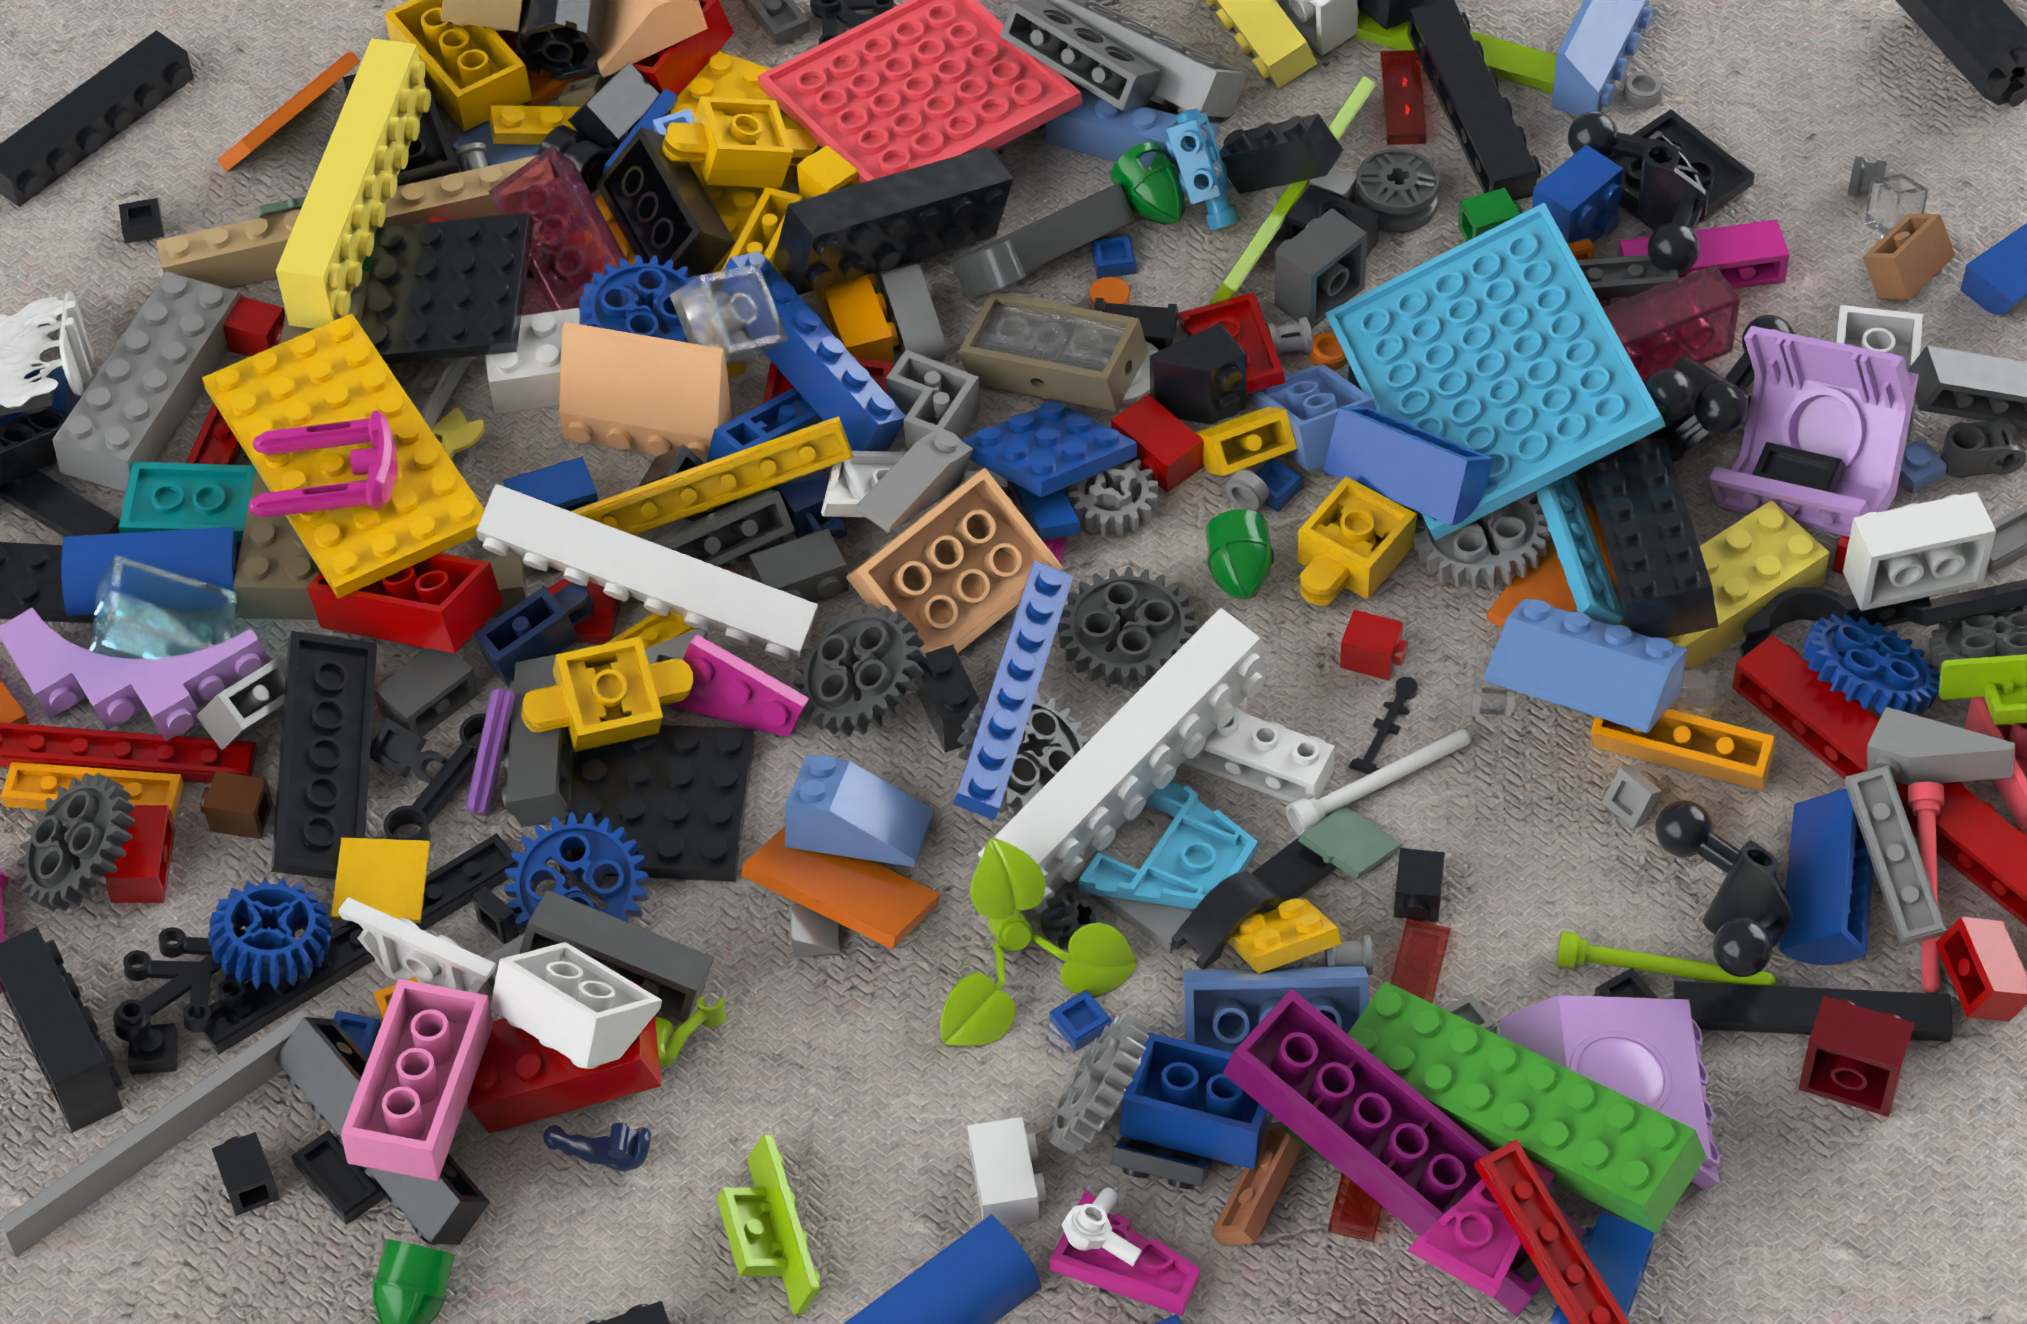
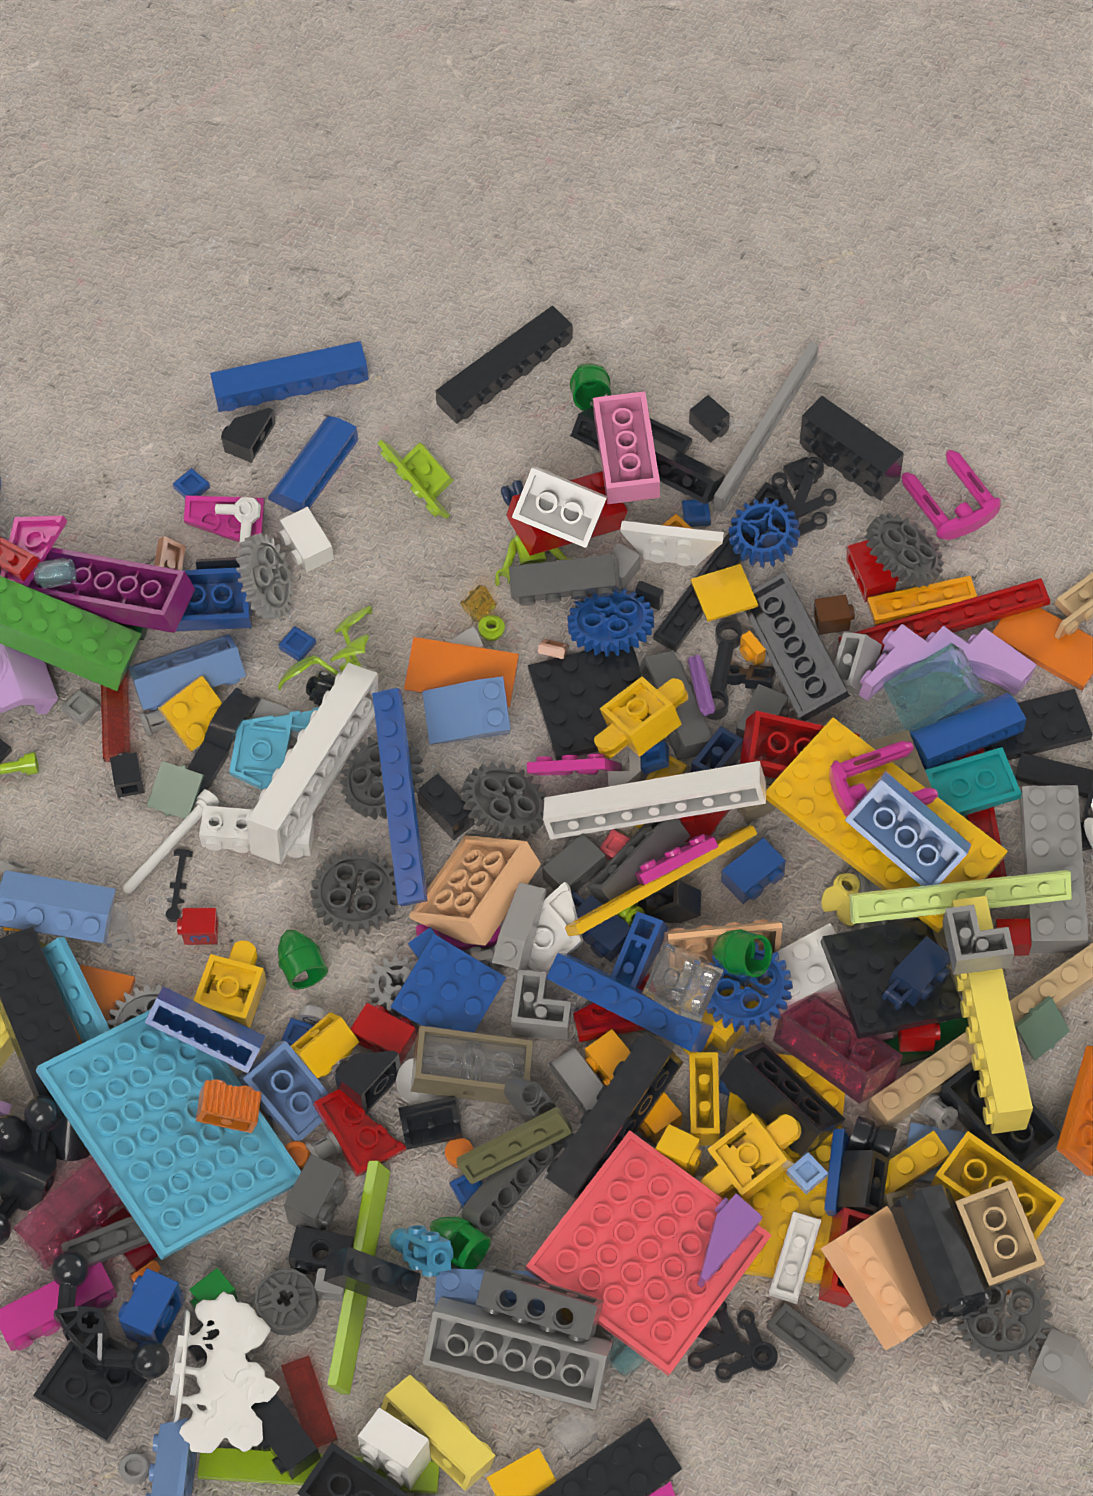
camera: 160 degrees right, 10 degrees up
none -> clear light blue brick [34,558,76,589]
none -> white plant [169,1292,280,1453]
none -> orange brick [195,1079,261,1133]
none -> olive plate [456,1106,572,1185]
none -> clear yellow tile [460,585,497,623]
none -> lime plate [478,615,505,641]
none -> tile [537,639,570,659]
none -> dark pink wing [635,834,718,885]
none -> medium lavender slope [697,1194,763,1288]
none -> green helmet [712,929,772,978]
none -> light orange plate [739,630,766,666]
none -> white tile [769,1211,821,1304]
none -> medium blue slope [845,771,971,886]
none -> yellowish green tile [849,870,1072,924]
none -> dark blue brick [882,936,952,1011]
none -> light grey brick [942,905,1014,975]

